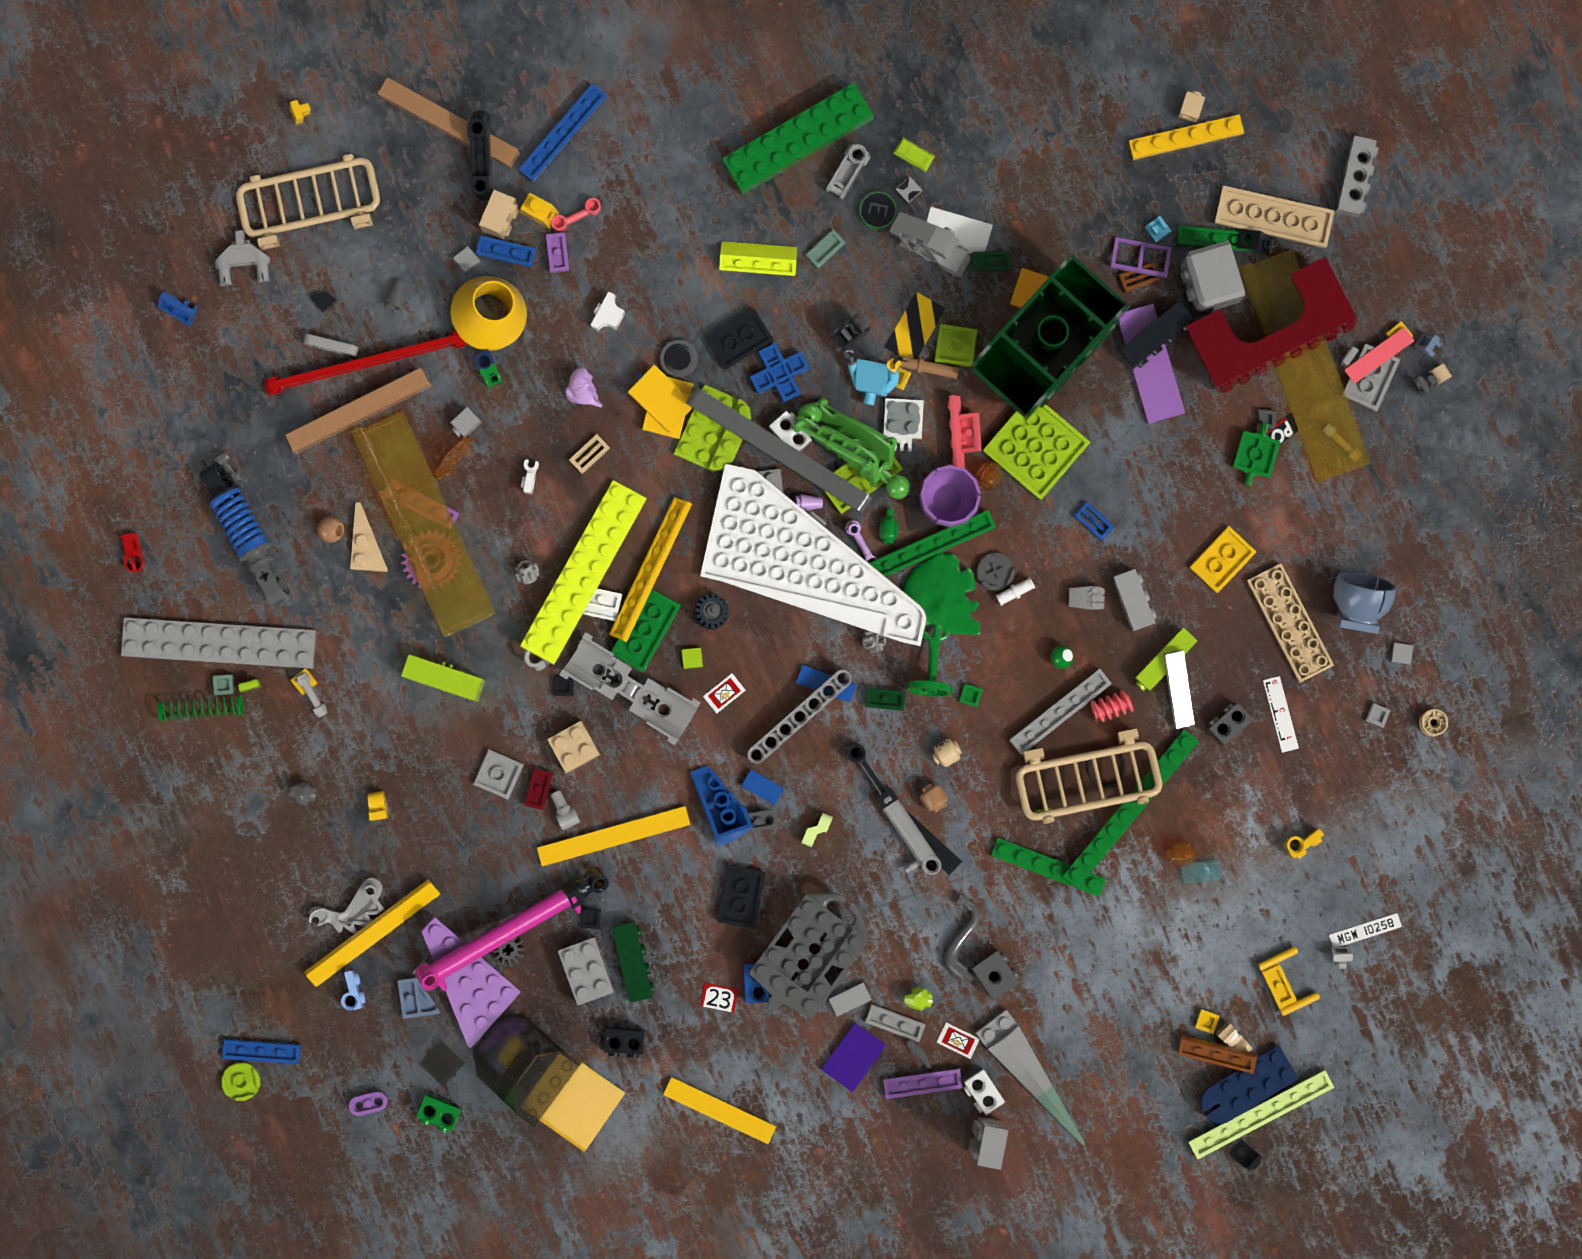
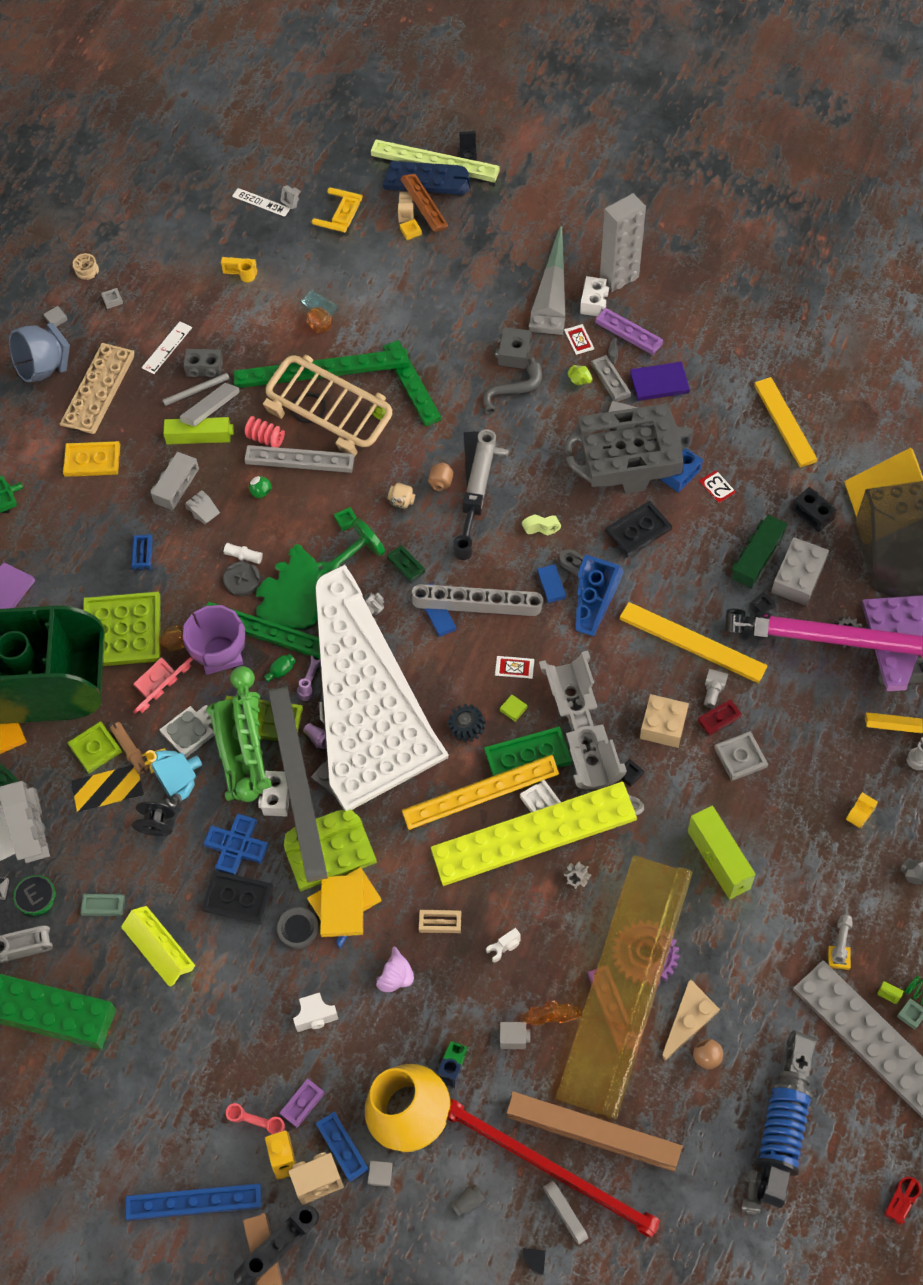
camera: 130 degrees left, 25 degrees down
none -> light grey bar [162,373,230,406]

